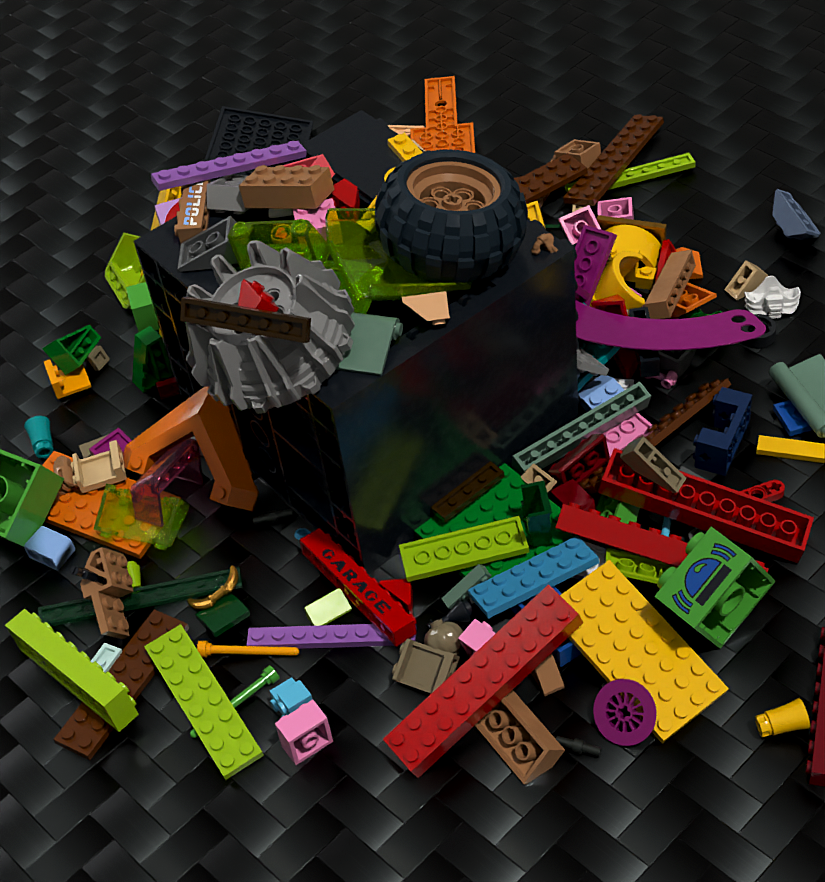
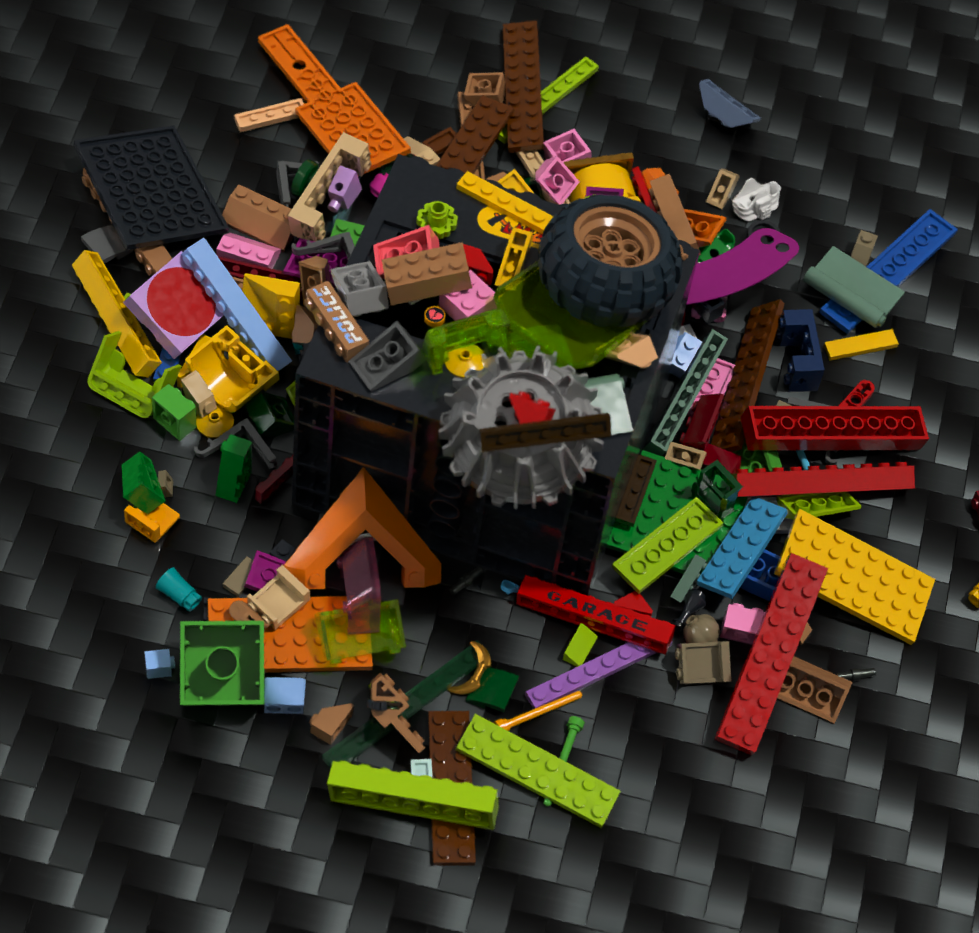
camera: 45 degrees left, 10 degrees up
medium lavender plate [151,141,306,191] -> none
medium azure brick [270,677,313,718] -> none
bright pink brick [275,700,333,765] -> none
magenta piece [593,679,657,746] -> none
dark tan slope [620,436,687,494] -> none
bright green brick [655,527,775,649] -> none
none -> medium nougat slope [310,703,354,745]
none -> lime plant [416,201,458,239]

